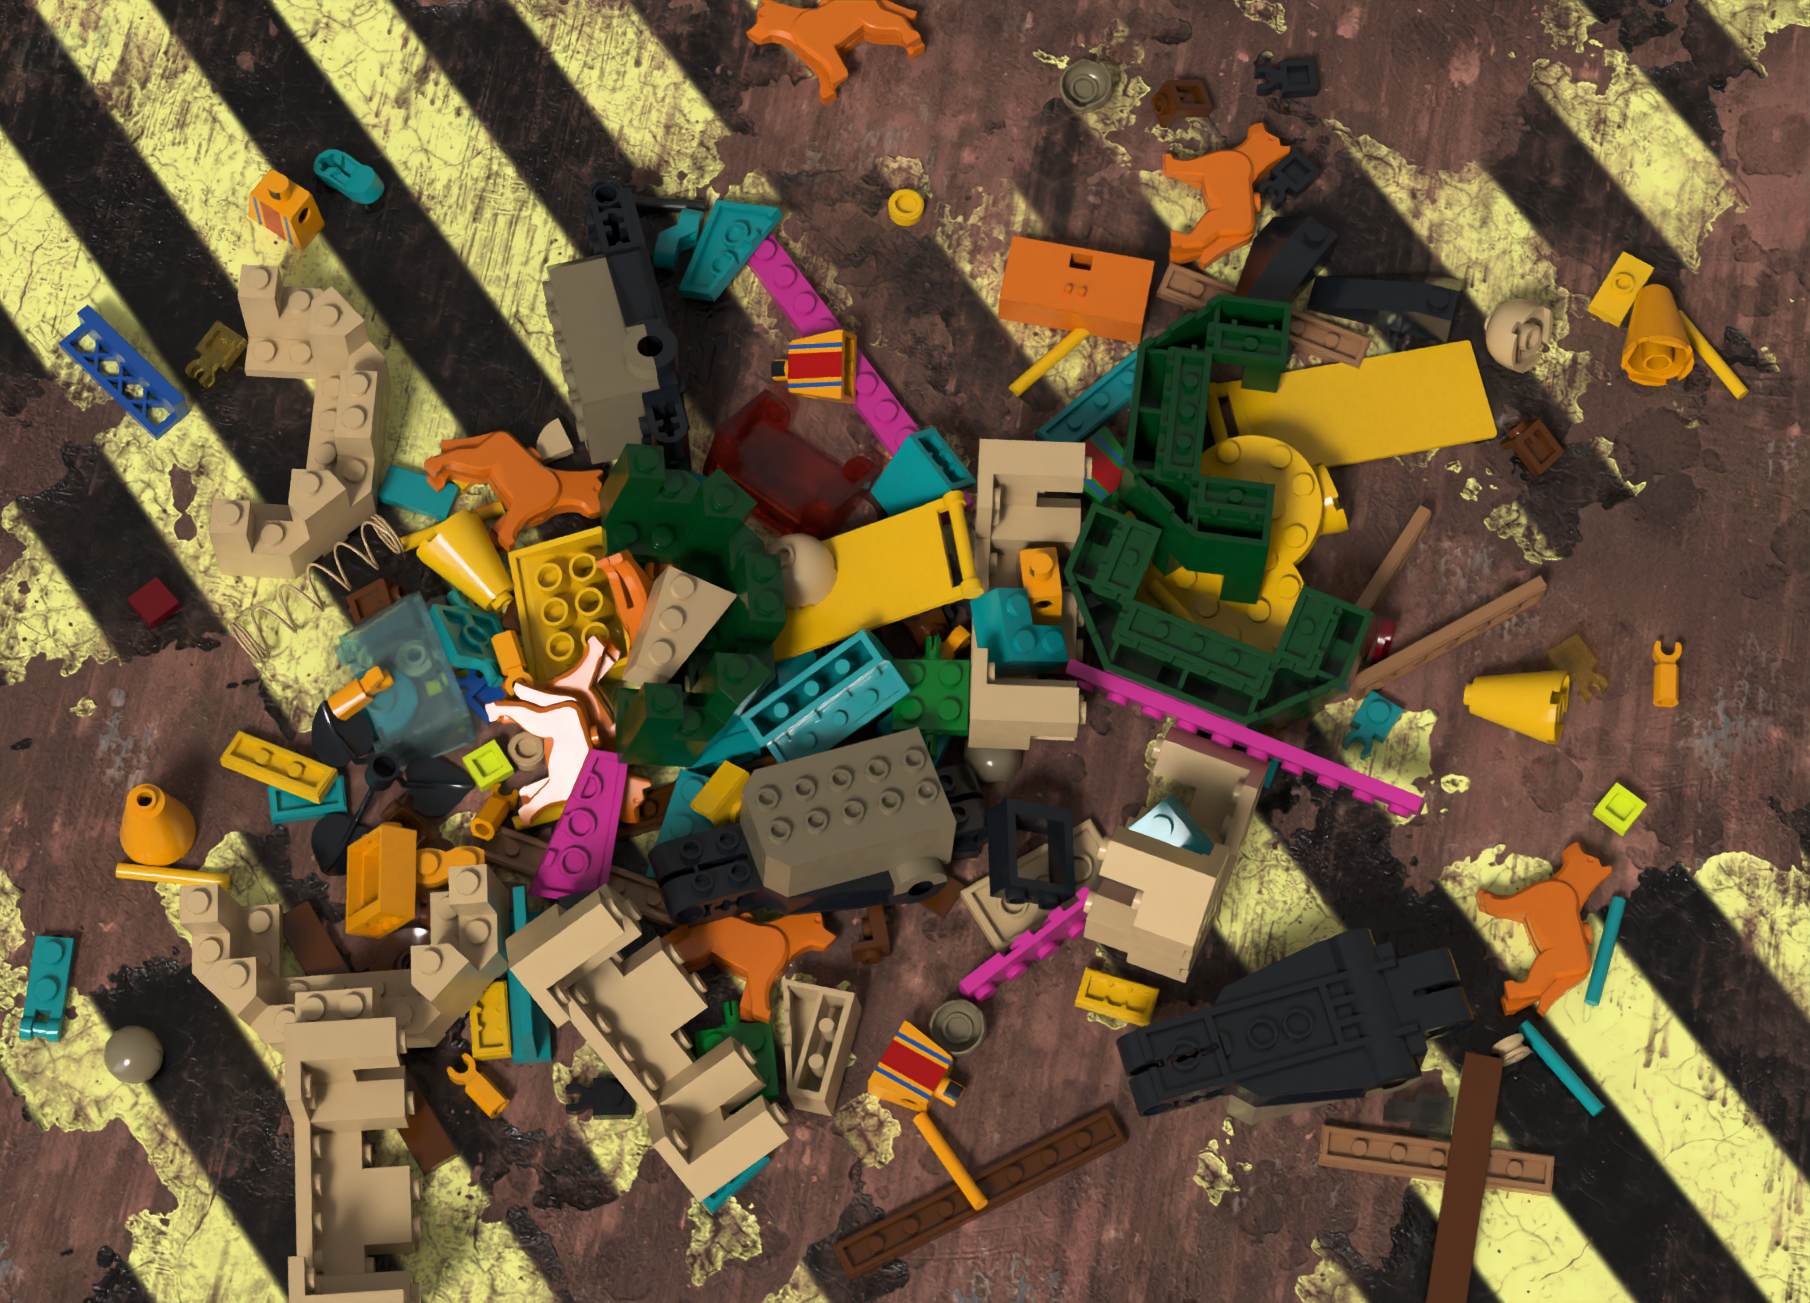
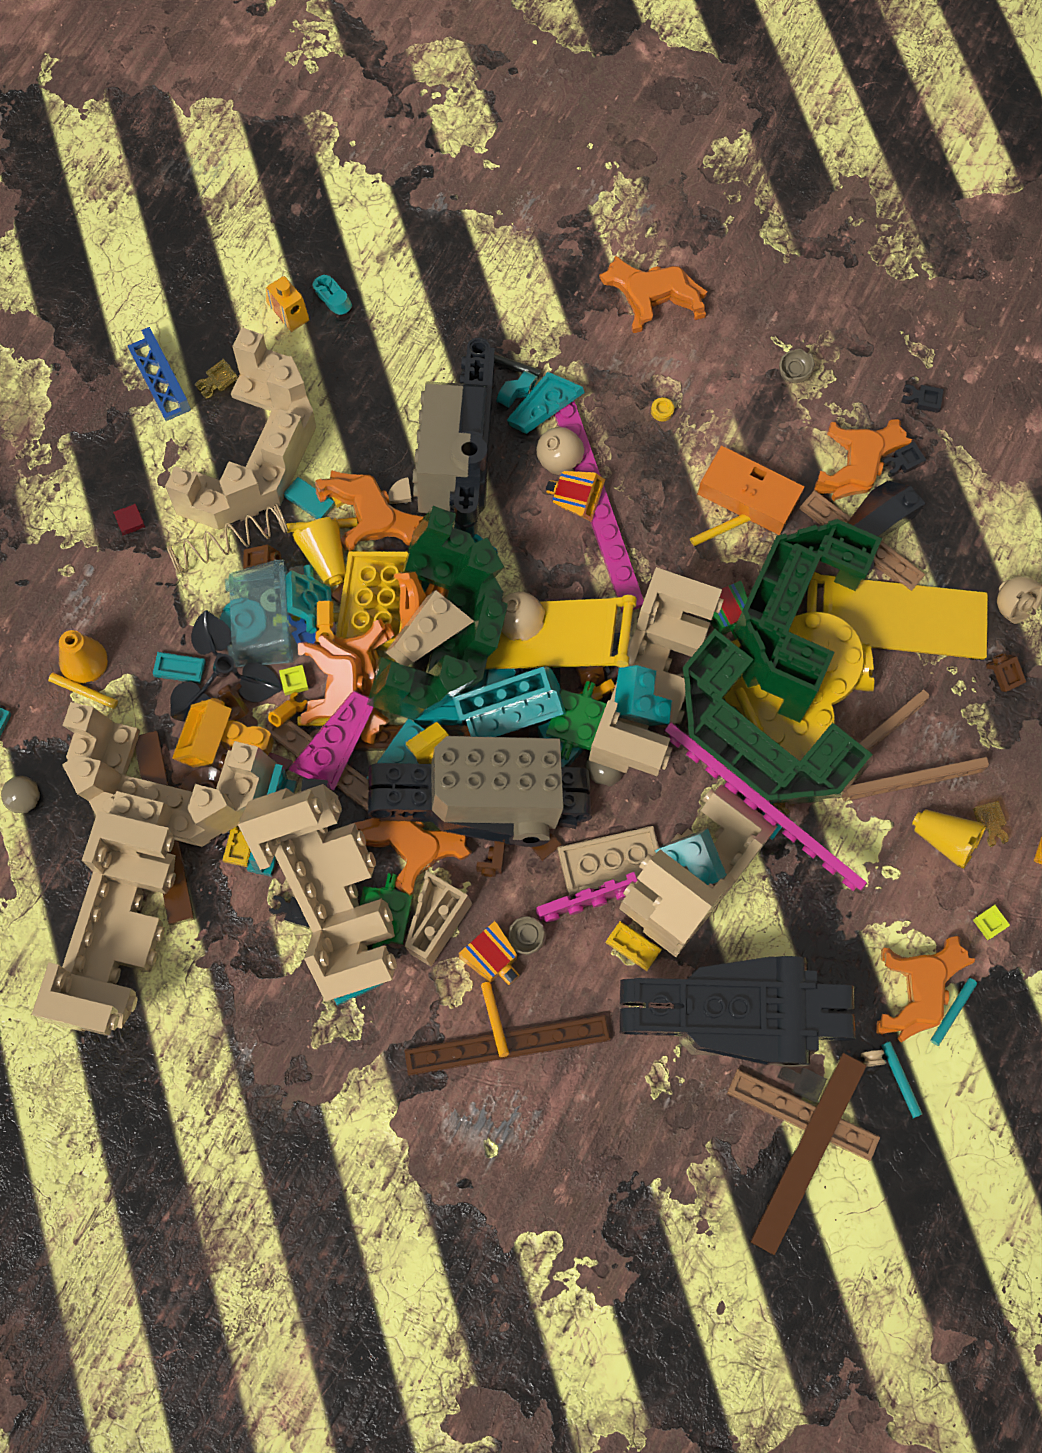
camera: 15 degrees right, 5 degrees up
yellow tile [220,731,339,805] -> none
light orange bar [327,665,395,721] -> none
light orange bar [447,1053,510,1119] -> none
tan tile [508,731,545,771] -> none
clear red windscreen [702,389,883,541] -> none
teal slope [870,427,977,517] -> none
black window [987,798,1076,910] -> none
light orange torso [1016,547,1062,626] -> none
teal tile [1035,348,1138,443] -> none
reddish brown bracket [1151,80,1213,128] -> none
black wedge [1307,272,1463,344] -> none
teal plate [1343,690,1403,760] -> none
dark red tile [1370,619,1396,667] -> none
none -> tan cylinder [536,427,584,475]

